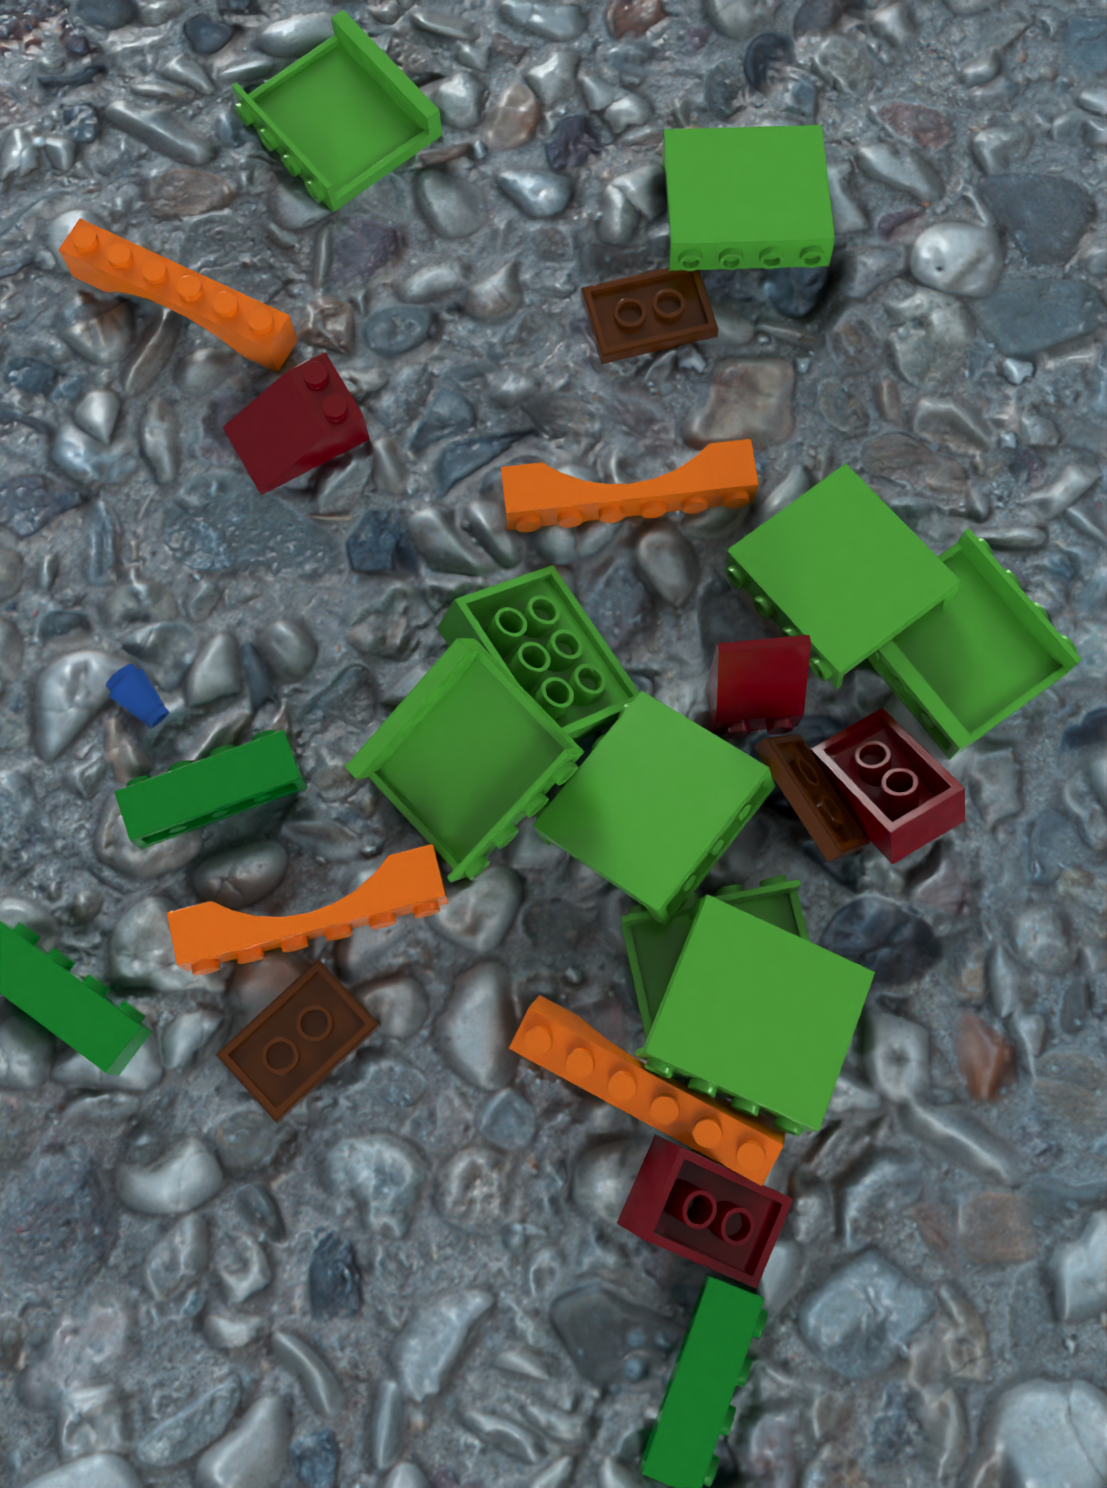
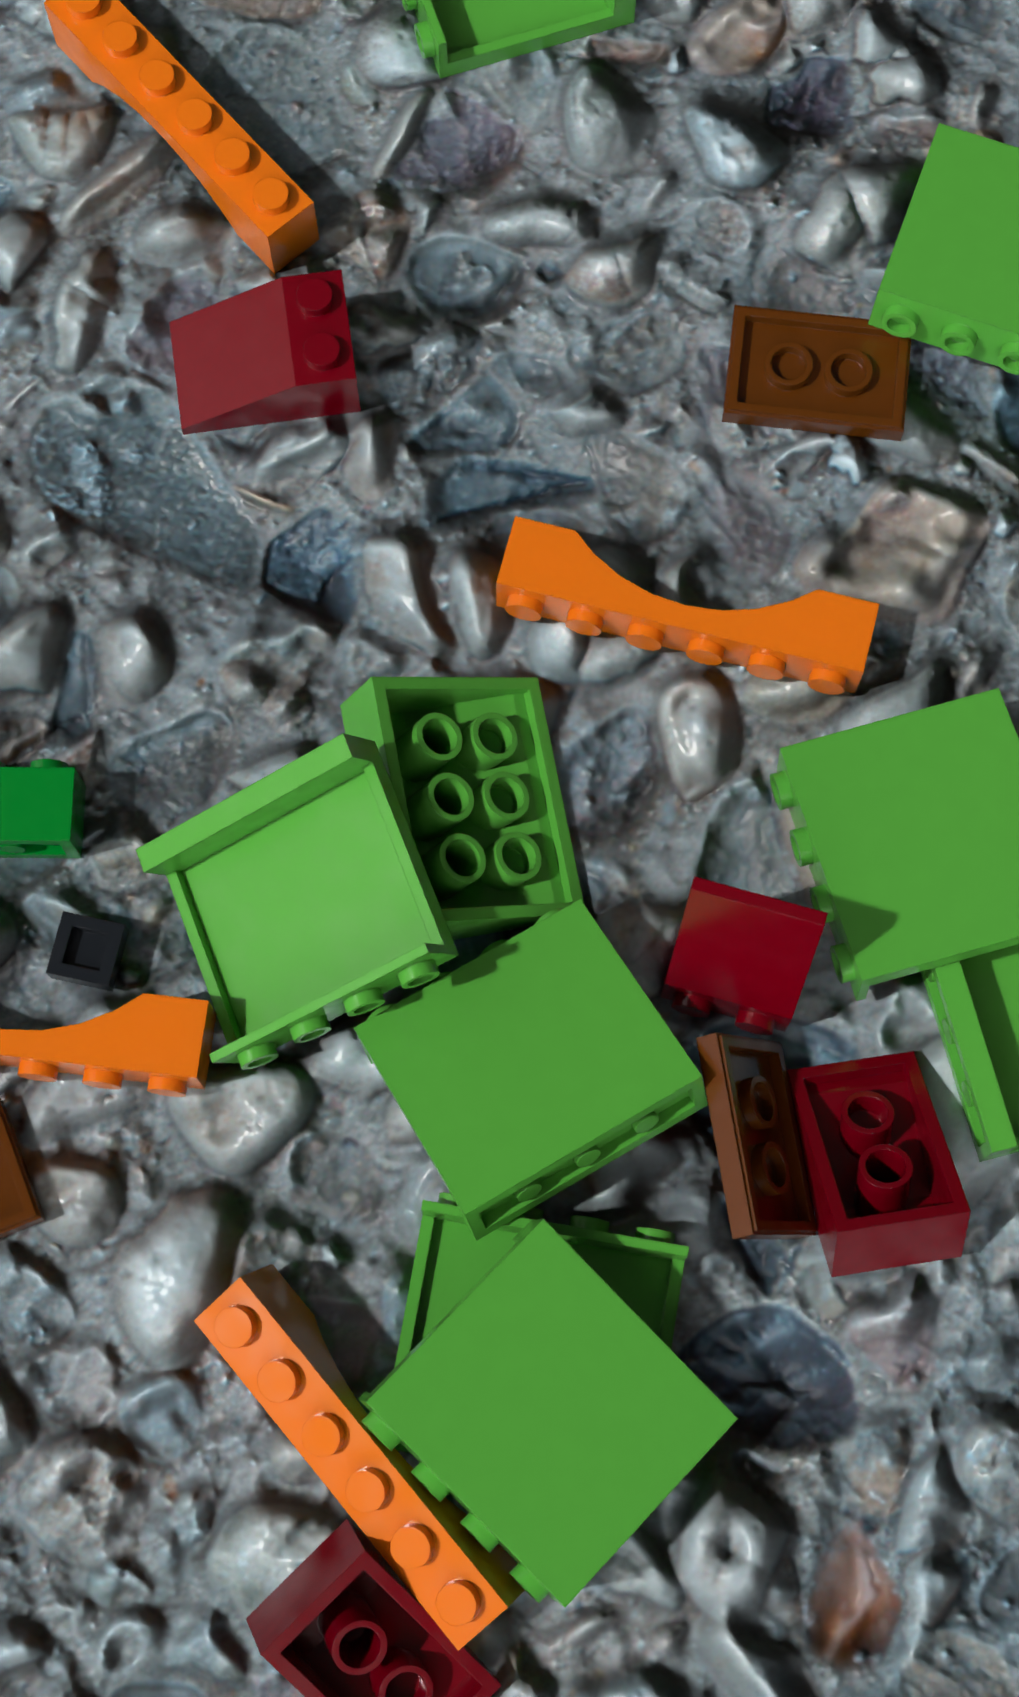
camera: 20 degrees right, 0 degrees up
none -> black plate [46,911,129,992]

